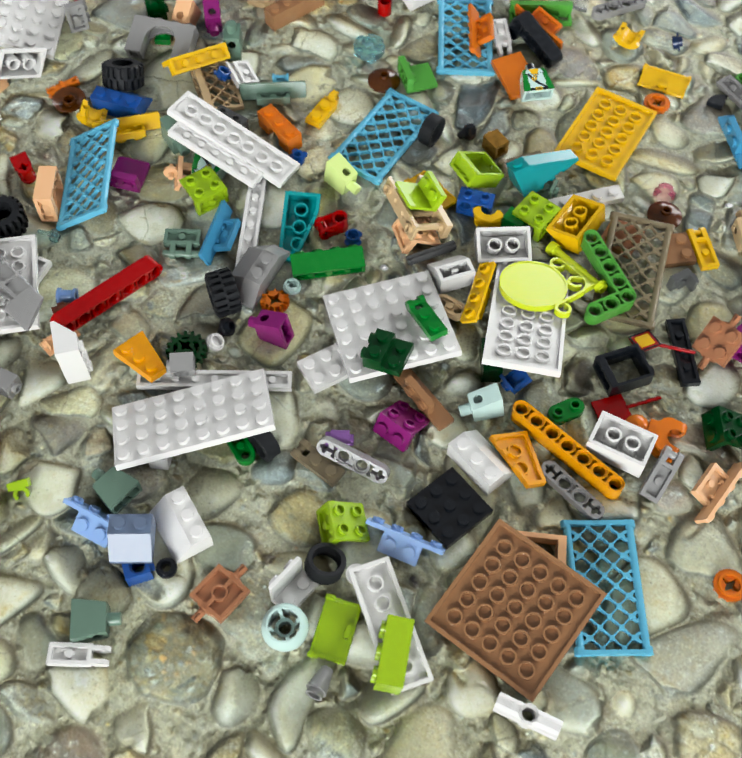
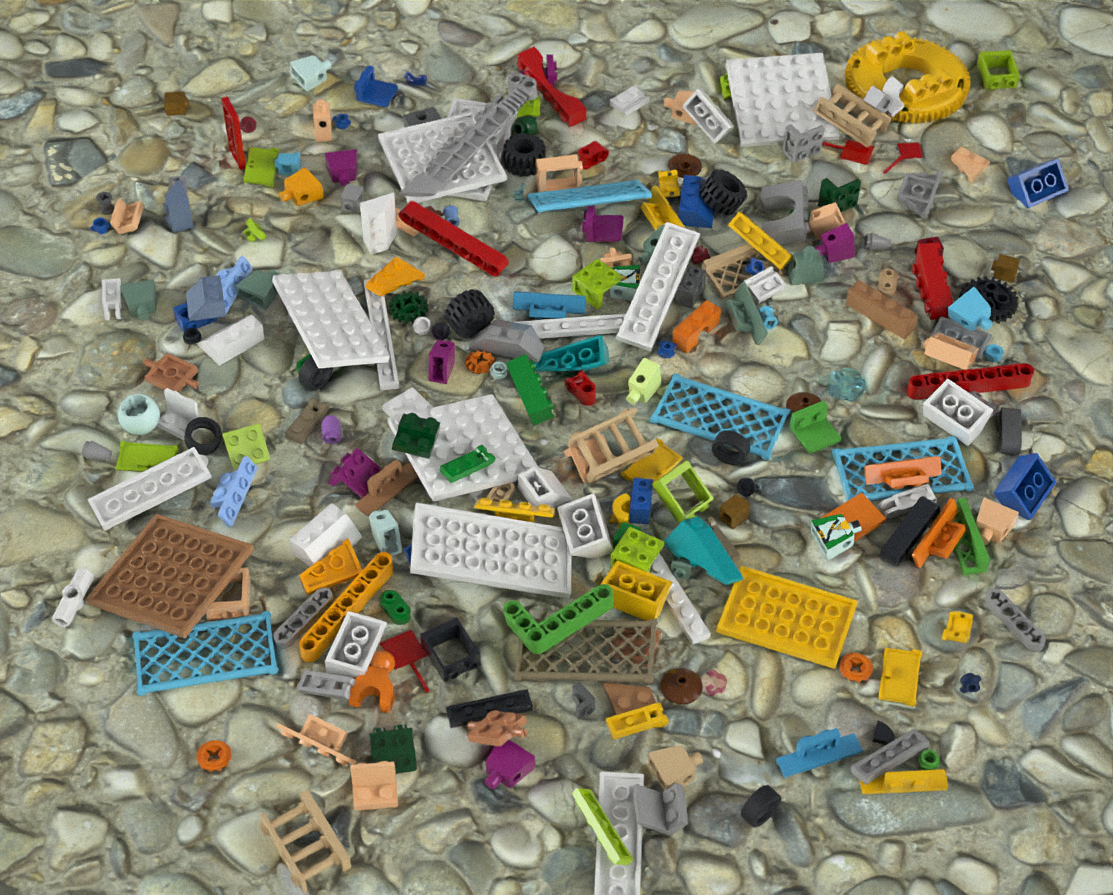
camera: 80 degrees right, 10 degrees down
orange pin [46,75,80,99] -> none
sand green plate [162,228,202,259] -> none
light grey brick [166,351,196,377] -> none
white plate [168,121,264,188] -> none
yellow hinge [305,89,339,129] -> none
light grey beam [316,436,390,484] -> none
blue plate [344,229,362,246] -> none
lime brick [370,614,415,695] -> none
lime bracket [395,171,447,212] -> none
dark grey axle [406,240,457,266] -> none
black plate [406,467,493,550] -> none
neon yellow piece [498,241,608,318] -> none
piece [628,329,696,354] -> none

